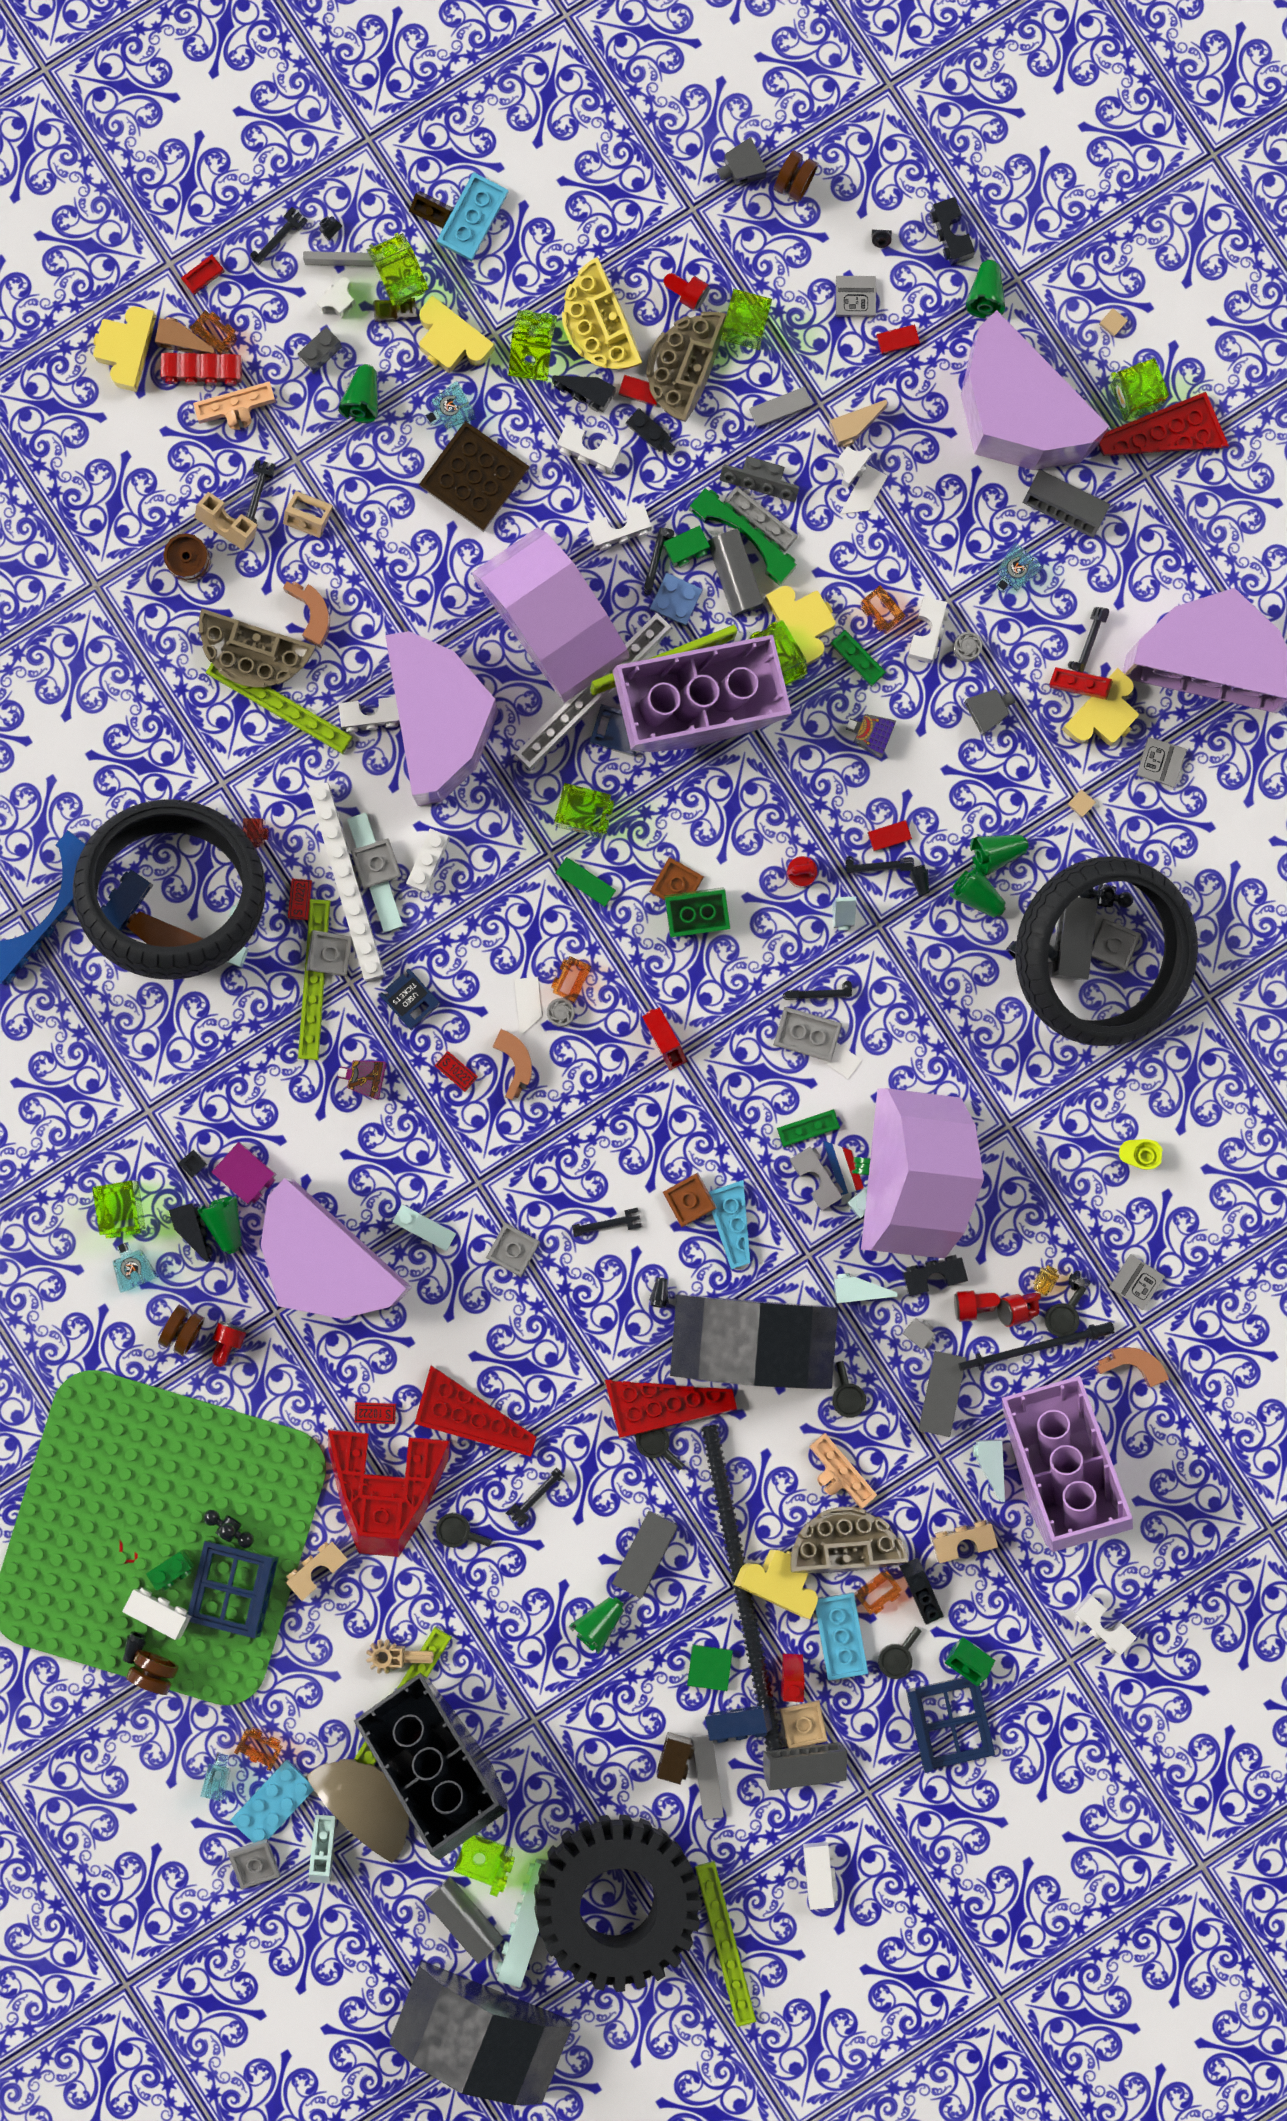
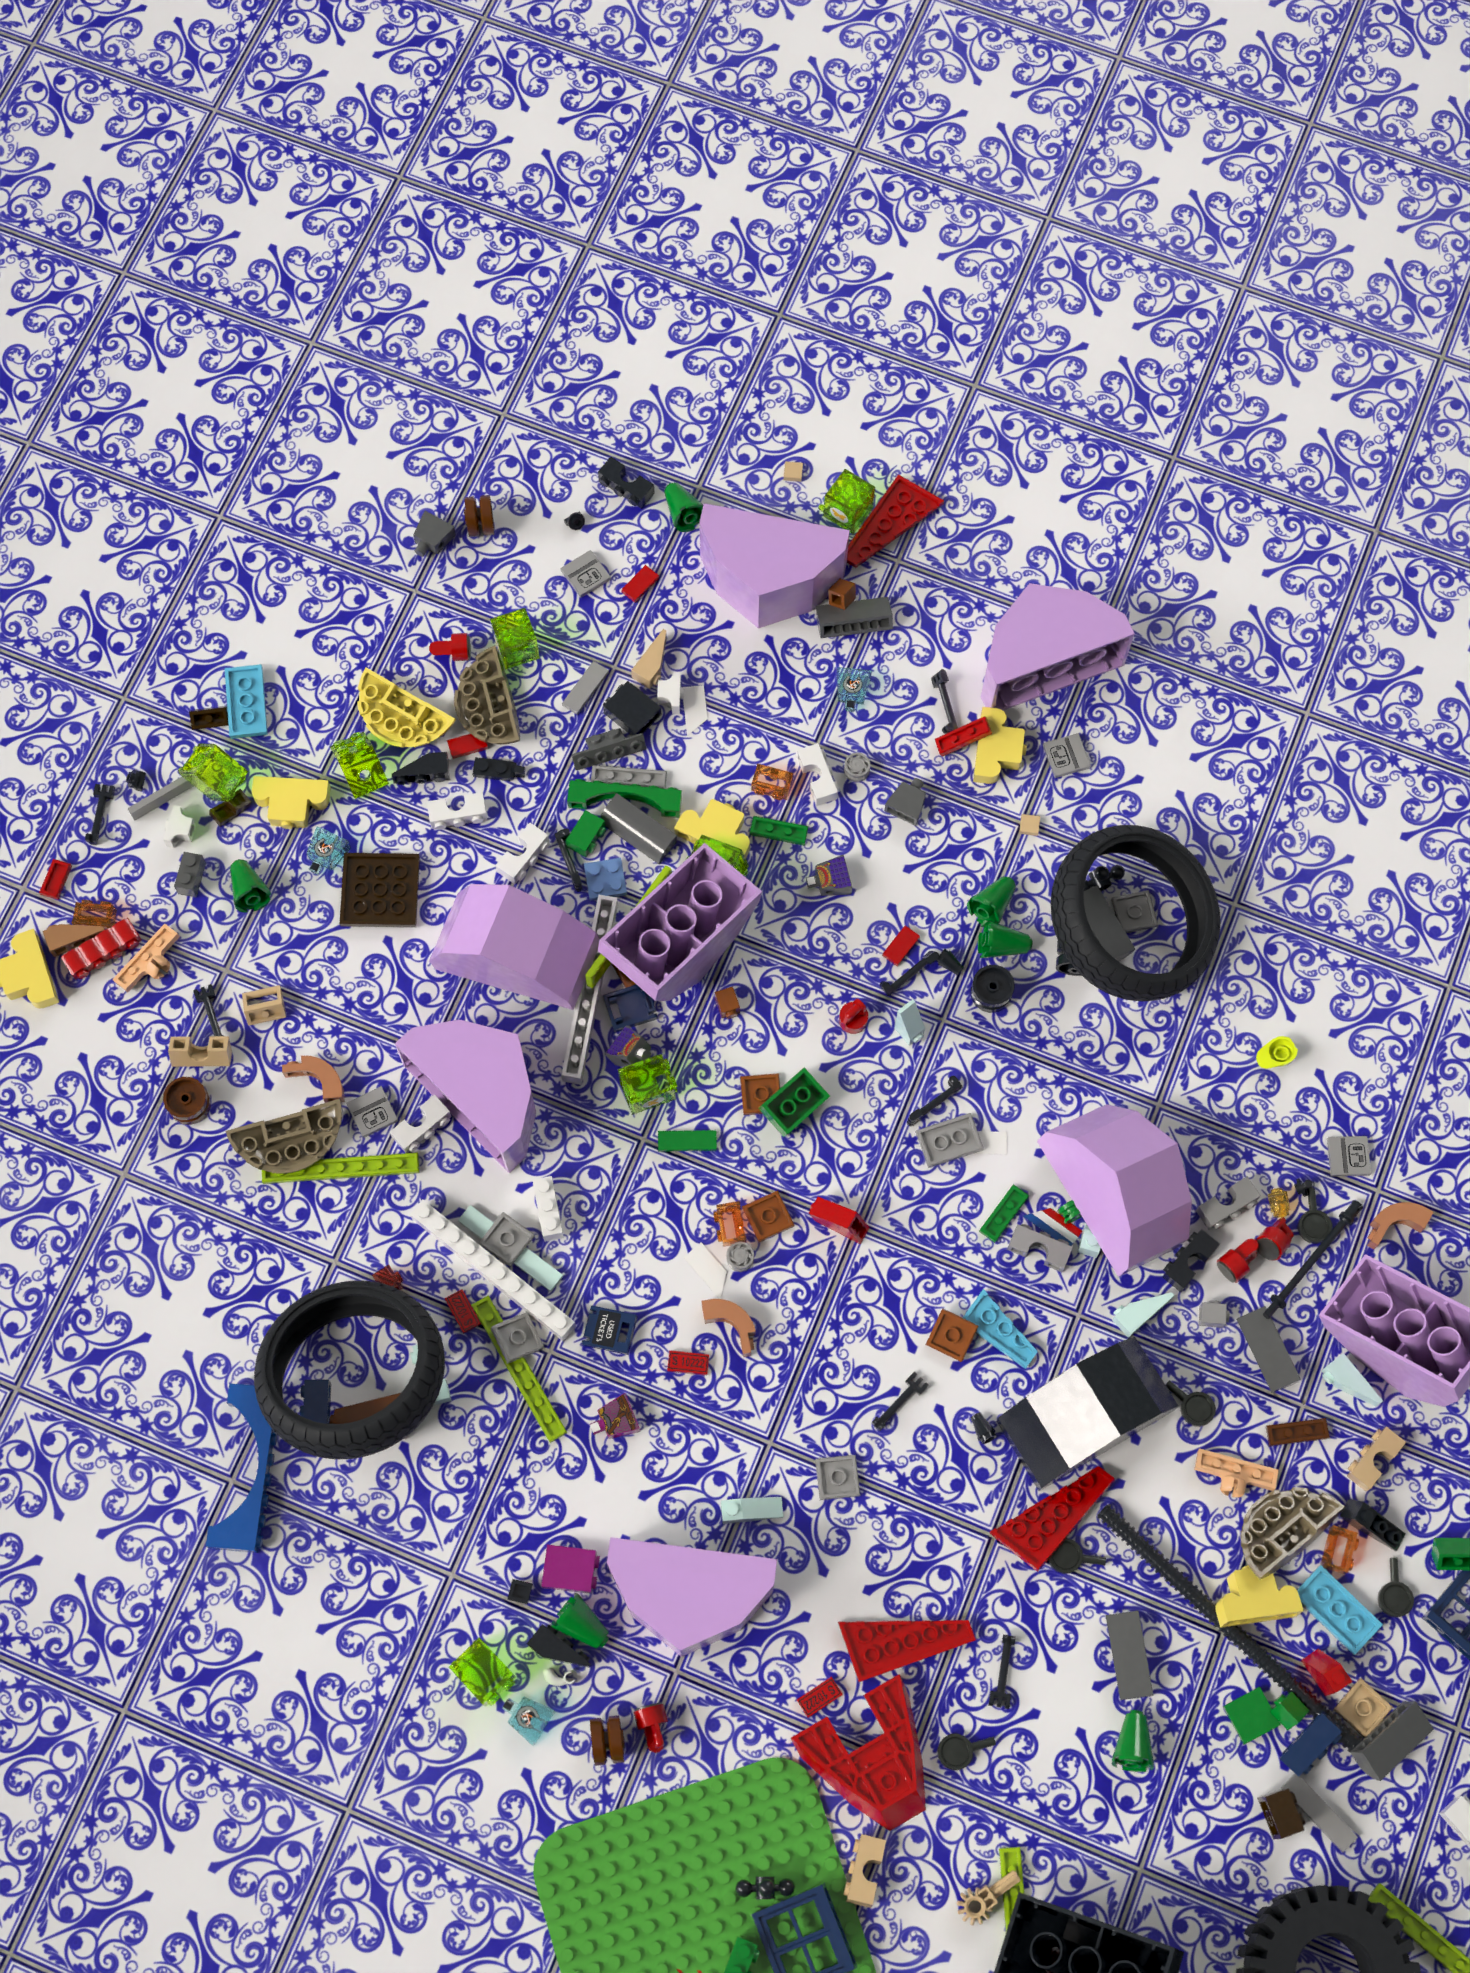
camera: 30 degrees left, 15 degrees down
none -> light grey tile [346,1086,398,1138]
none -> white arm [543,1668,576,1686]
none -> black brick [603,681,662,736]
none -> dark grey torso [605,1026,651,1069]
none -> dark orange brick [715,986,740,1019]
none -> dark orange tile [742,1190,795,1243]
none -> dark orange brick [828,578,856,610]
none -> black wheel [970,965,1015,1013]
none -> light grey arch [1196,1176,1261,1230]
none -> reddish brown tile [1265,1418,1330,1447]
none -> green brick [1270,1692,1309,1730]

